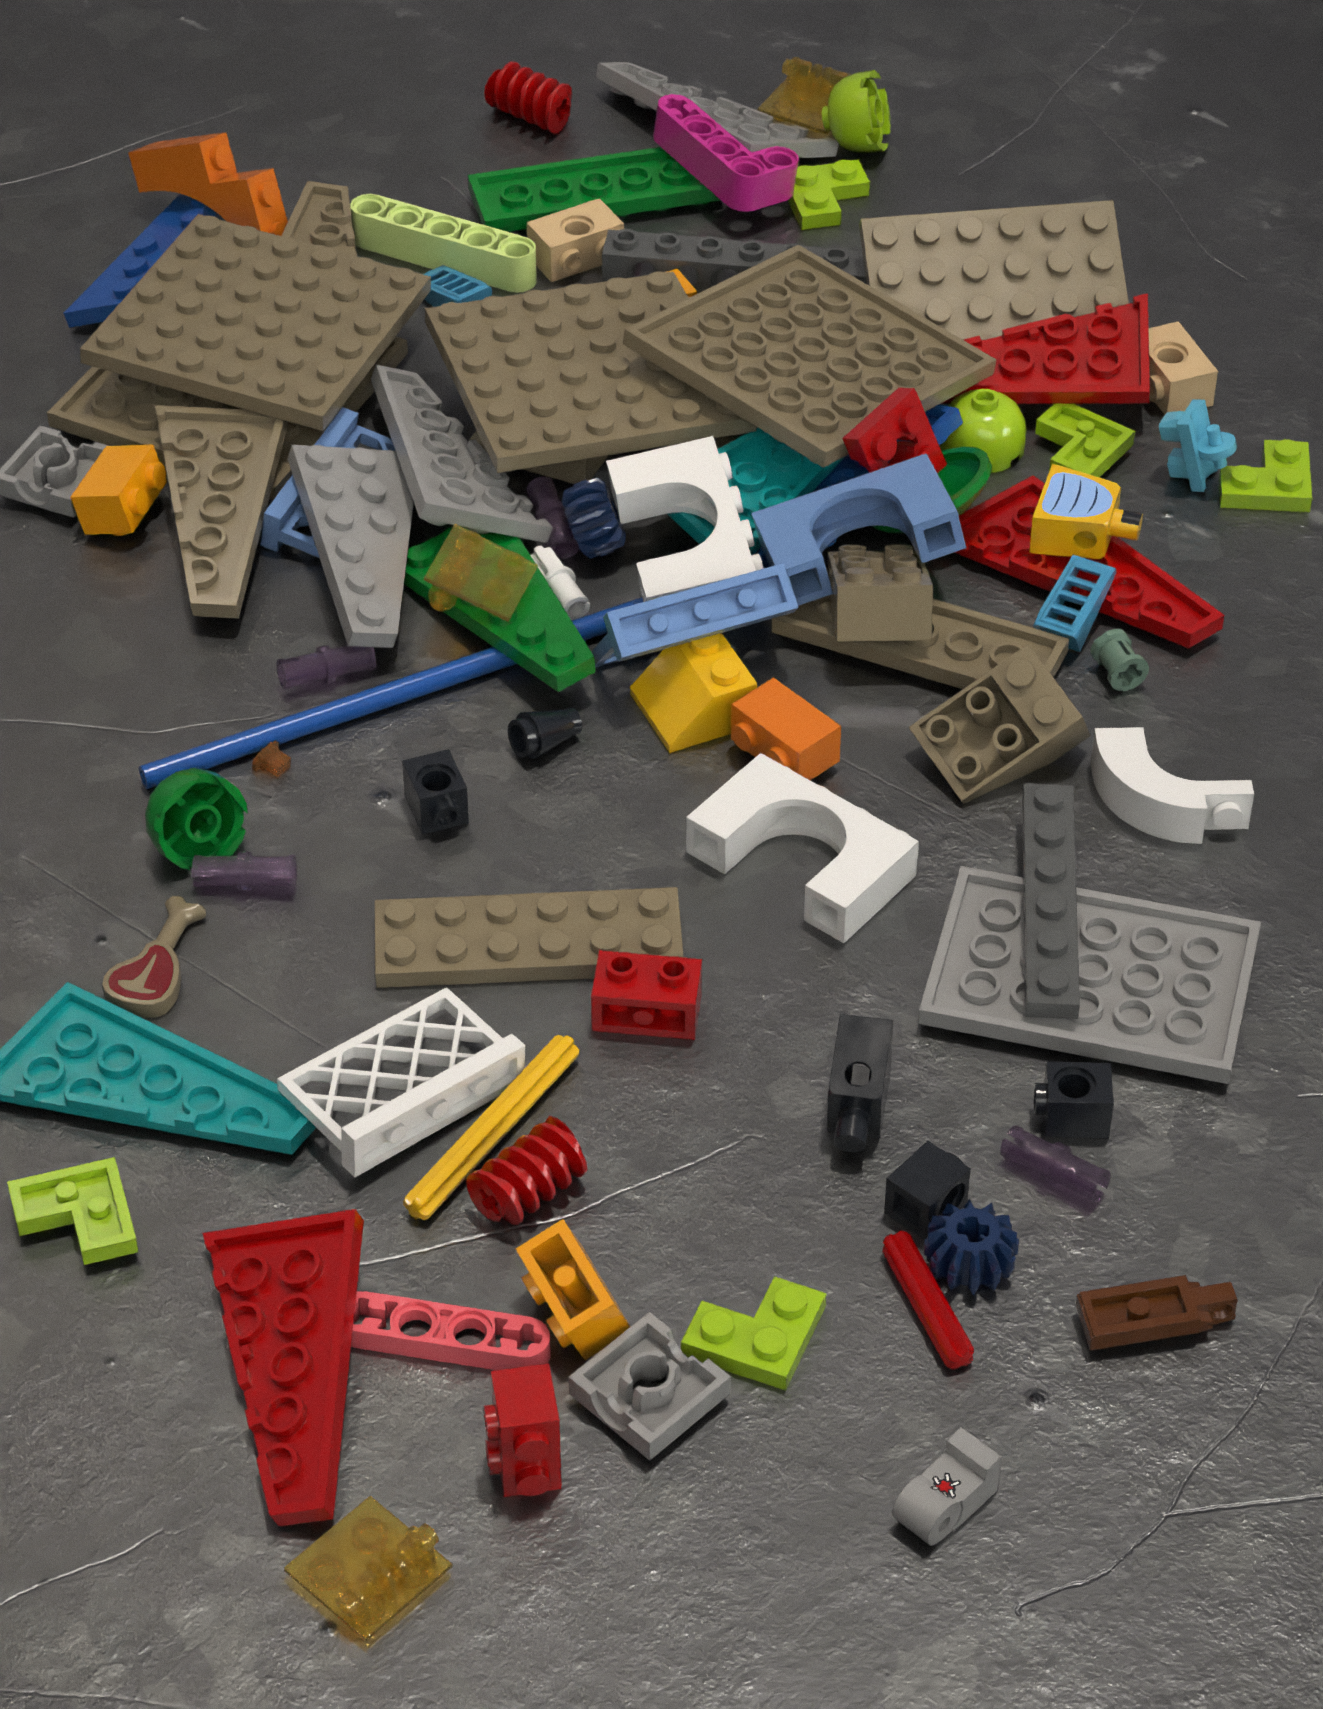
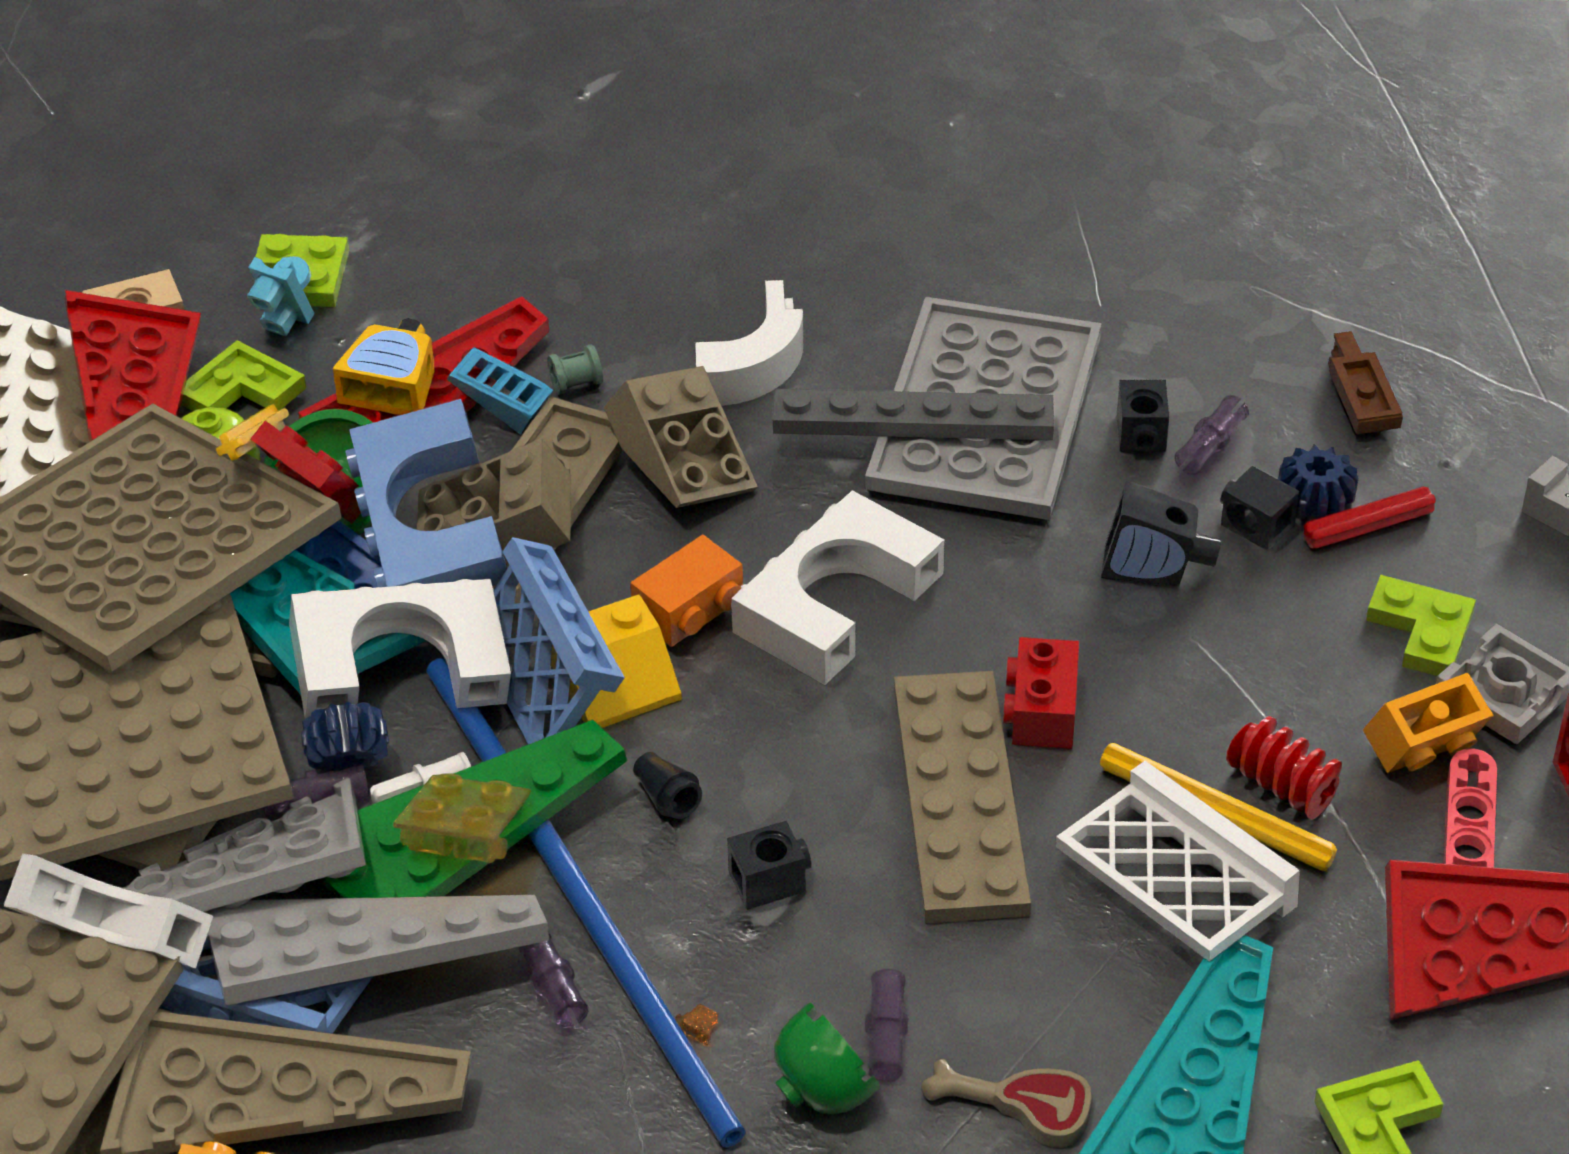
camera: 90 degrees left, 0 degrees up
none -> white arch [4,853,214,968]
none -> yellow axle [215,404,289,461]

